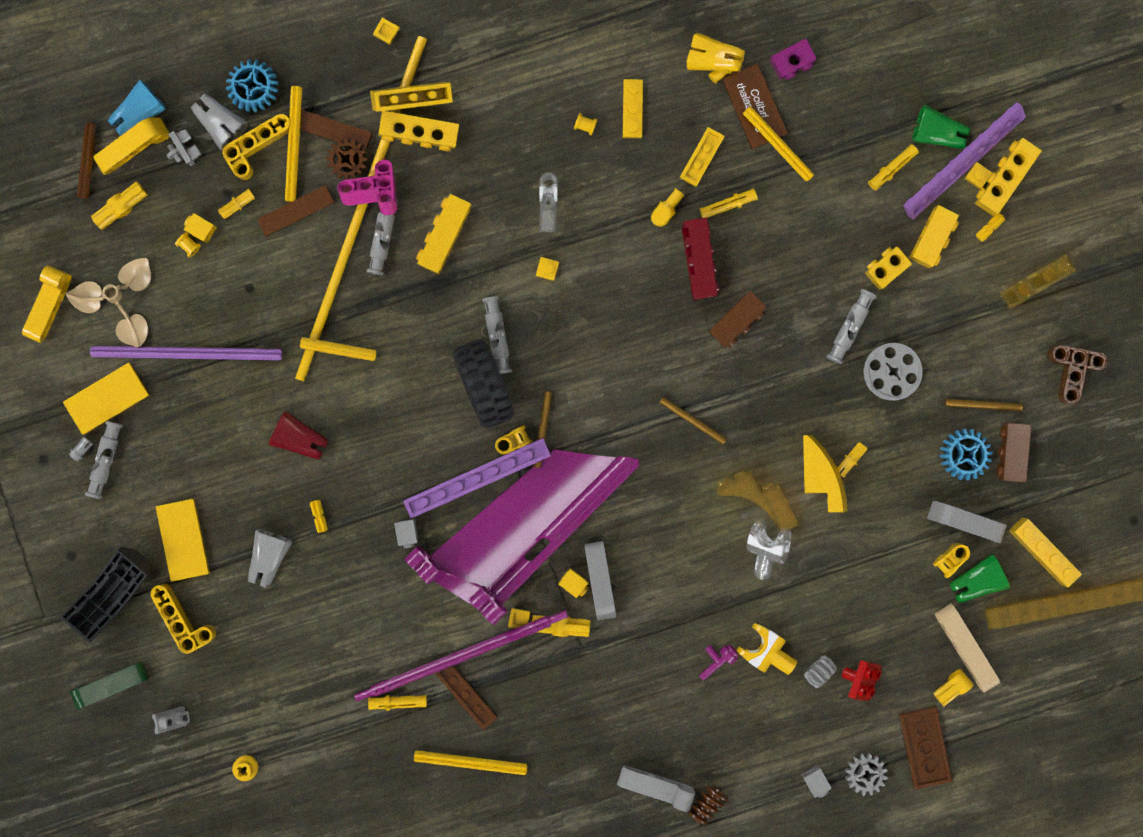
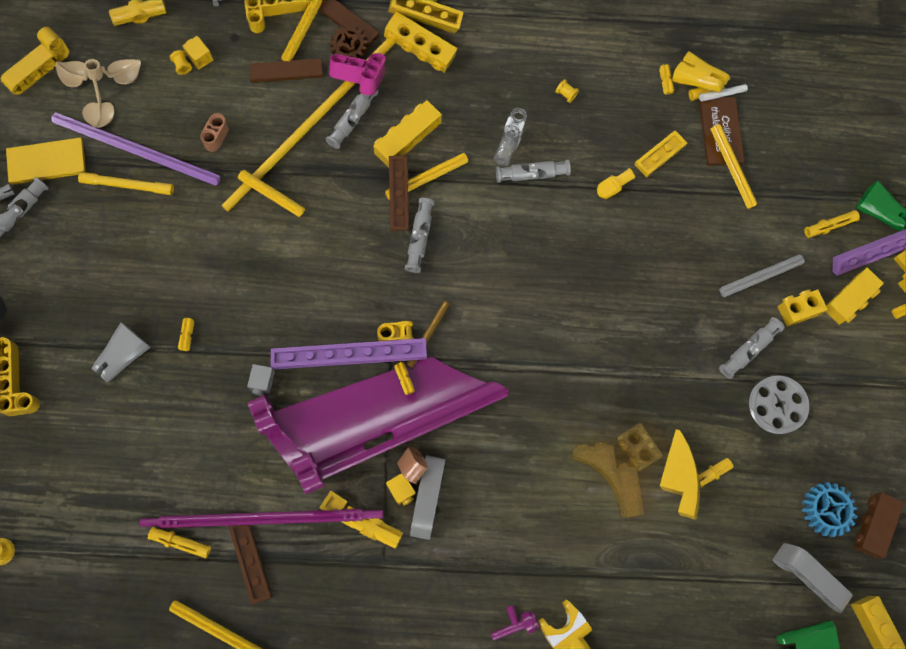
camera: 15 degrees right, 15 degrees down
yellow tile [156,498,210,582] -> none
yellow axle [218,189,256,219] -> none
dark red piece [268,410,329,460] -> none
black tyre [452,339,514,429] -> none
yellow plate [536,257,559,281] -> none
yellow plate [623,79,643,138] -> none
pearl gold bar [659,397,727,445] -> none
dark red wedge [681,217,720,301] -> none
yellow pin [700,188,758,218] -> none
reddish brown brick [708,291,766,348] -> none
clear connector [747,518,791,579] -> none
magenta brick [770,38,816,80] -> none
yellow piece [933,543,970,578] -> none
pearl gold bar [945,399,1023,411] -> none
none -> yellow piece [78,172,174,195]
none -> nougat beam [200,113,229,152]
none -> yellow axle [385,153,468,200]
none -> reddish brown tile [389,156,409,231]
none -> yellow piece [394,362,415,395]
none -> nougat beam [397,446,428,484]
none -> light grey piece [496,160,571,183]
none -> clear yellow brick [618,423,663,471]
none -> yellow piece [659,64,674,95]
none -> white piece [699,84,748,101]
none -> light grey axle [719,255,805,297]

